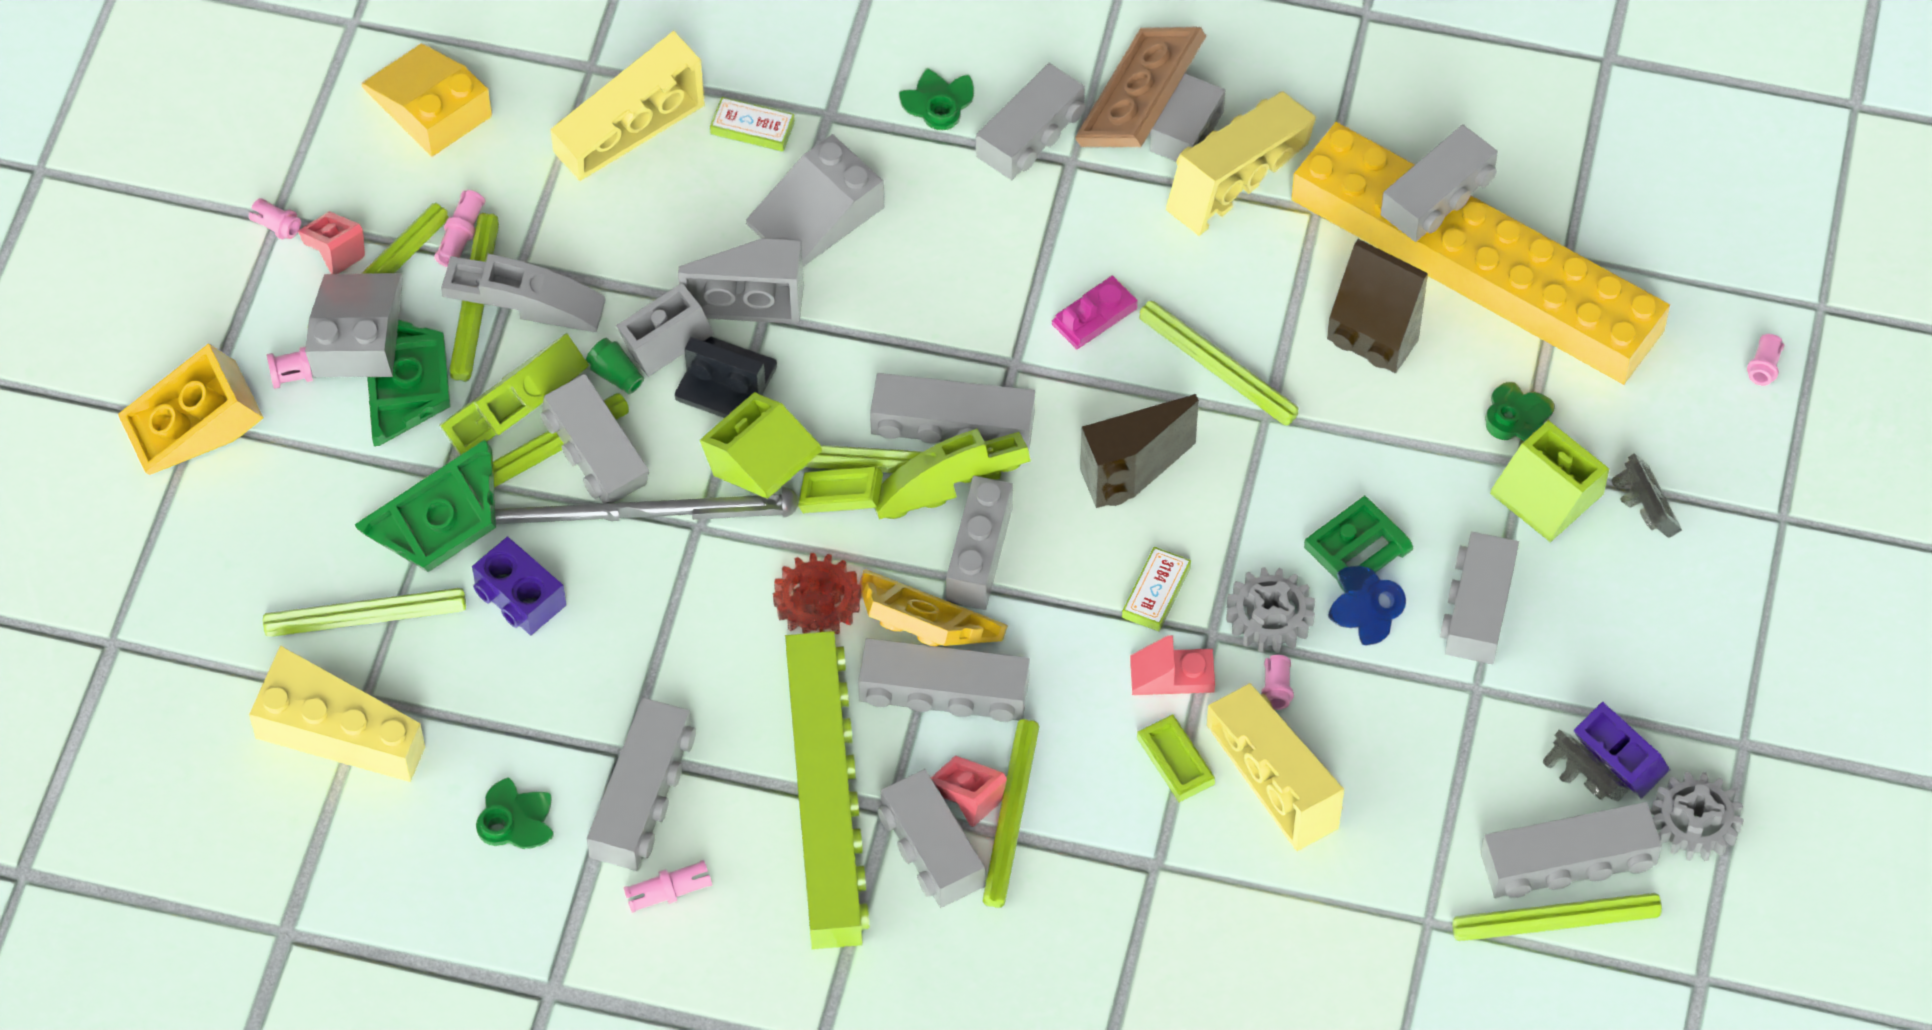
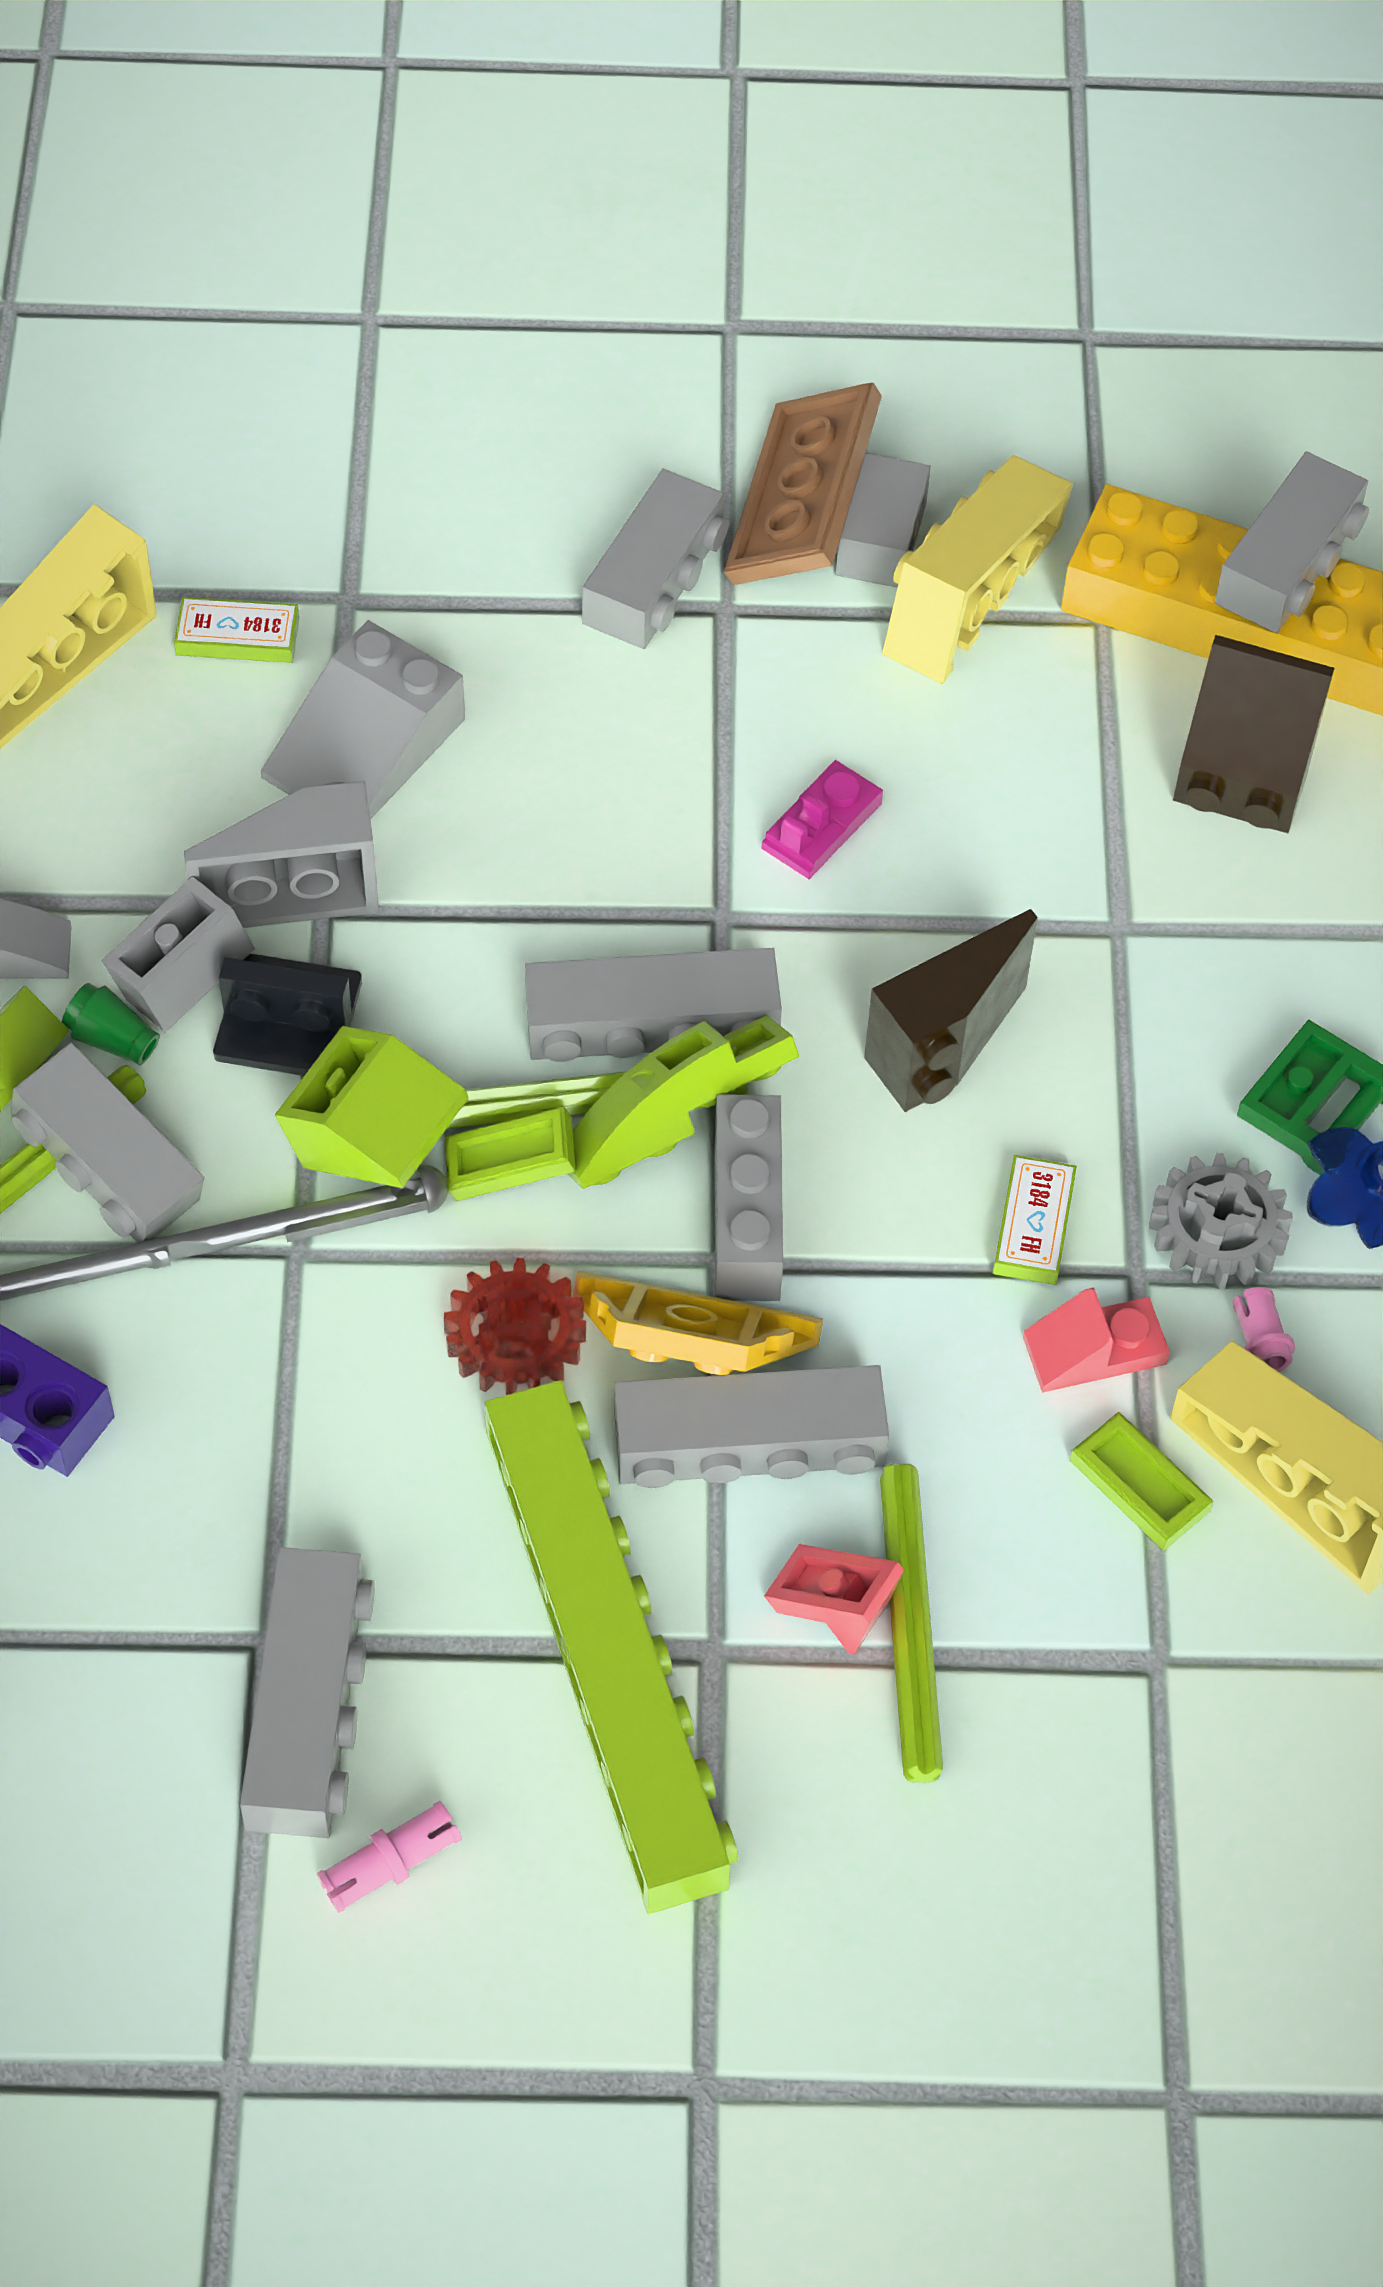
camera: 15 degrees left, 0 degrees up
green plate [476,777,554,849] -> none
light grey brick [877,769,985,908] -> none
green plate [899,69,974,130] -> none
lime axle [1139,300,1299,426] -> none

